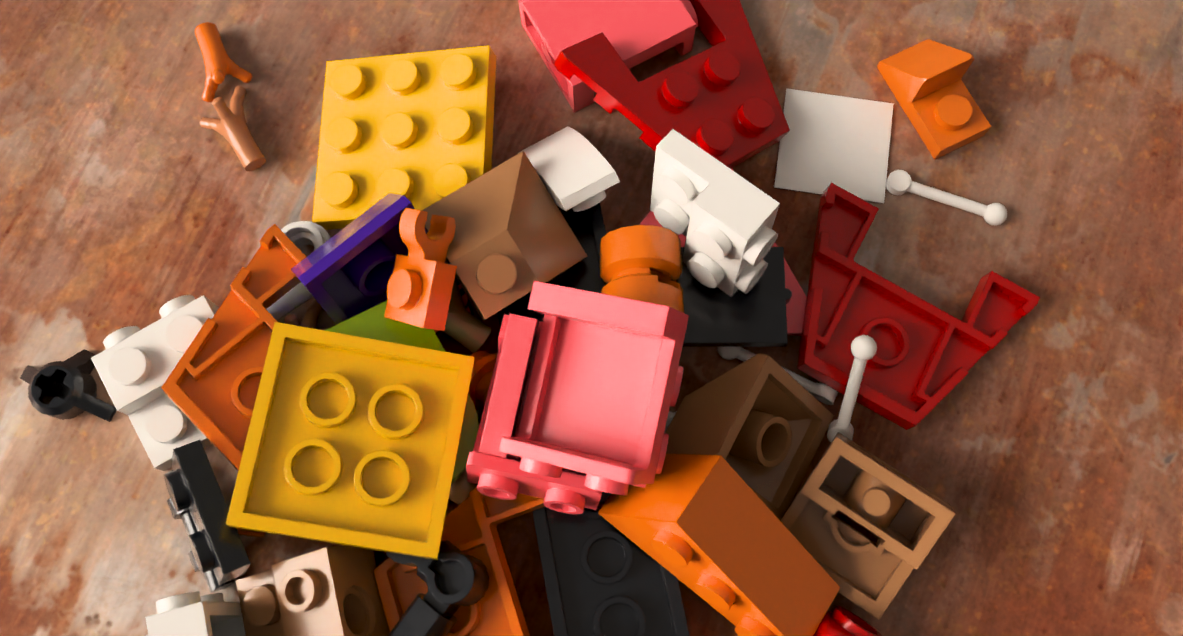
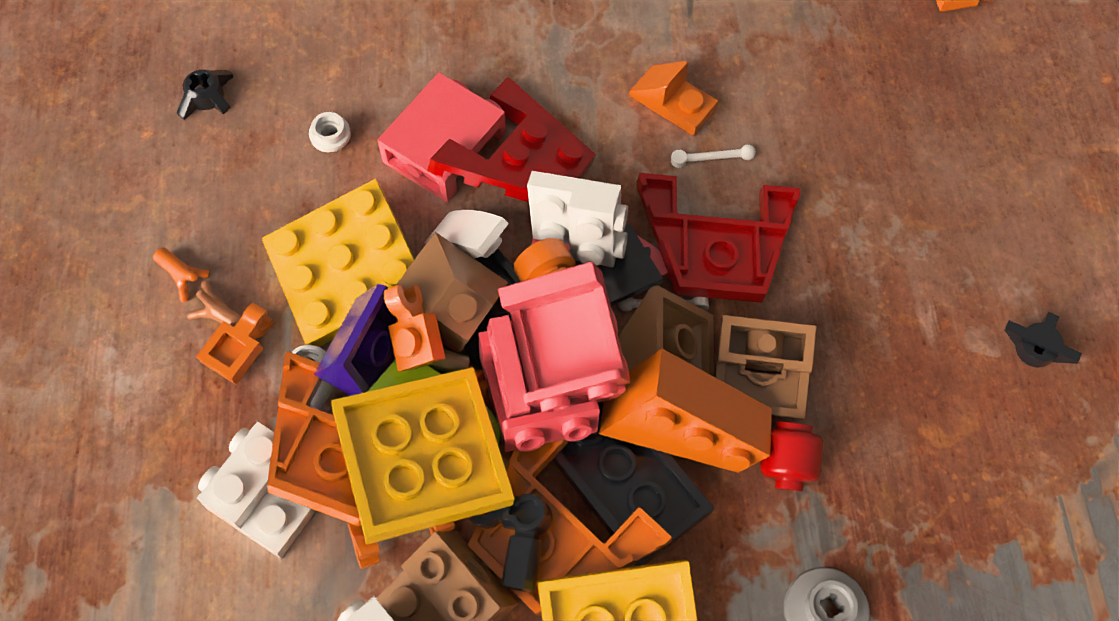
camera: 30 degrees left, 10 degrees down
black piece [20,349,117,422] -> none
black plate [164,440,251,593] -> none
white sticker [774,88,894,203] -> none
white hinge [827,335,877,442] -> none
none -> orange plate [196,302,274,385]

